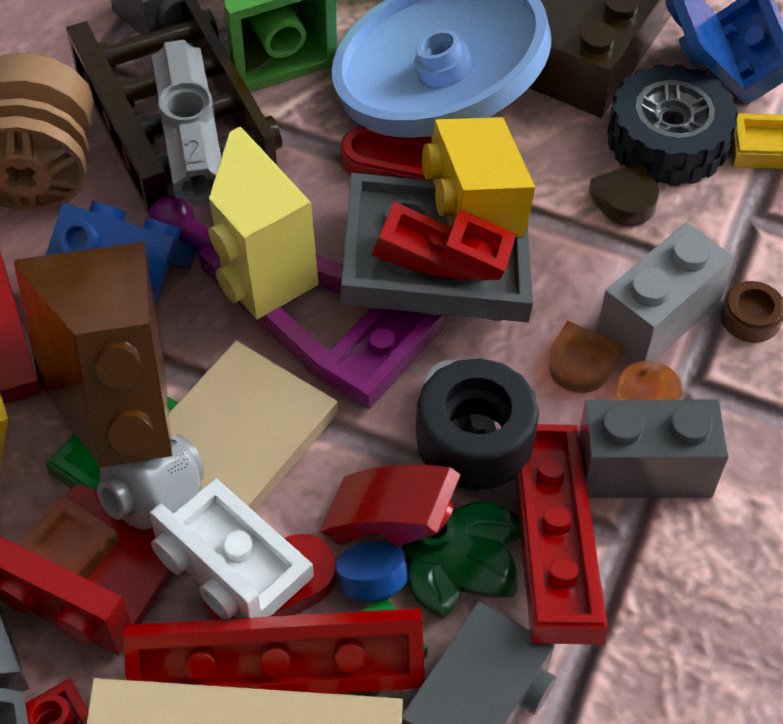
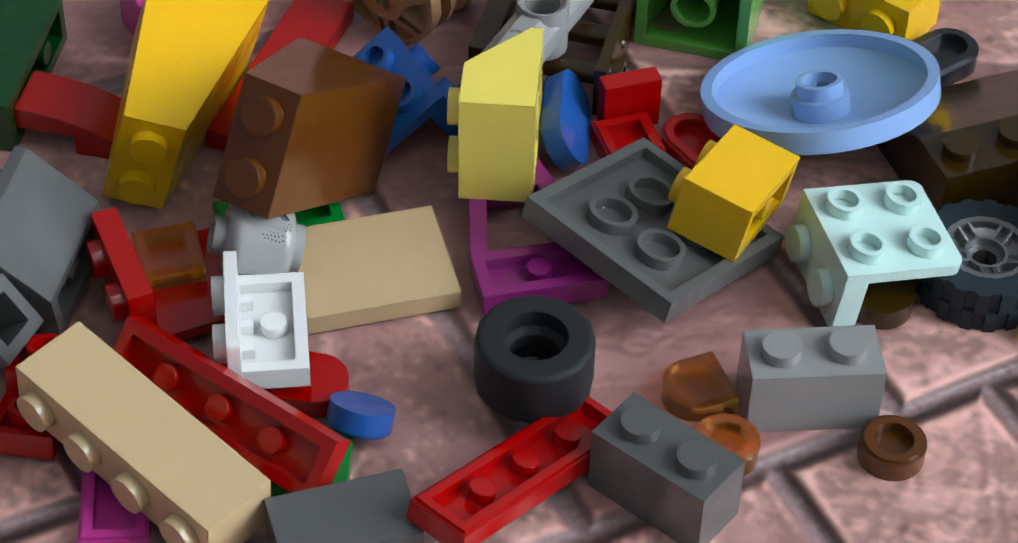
camera: 40 degrees right, 10 degrees down
red slope [319,465,460,547] -> none
red slope [371,202,516,281] -> none
dark green plate [400,501,520,619] -> none
none -> red tile [590,112,667,159]
none -> red tile [596,66,662,125]
none -> light aqua bracket [785,180,962,326]

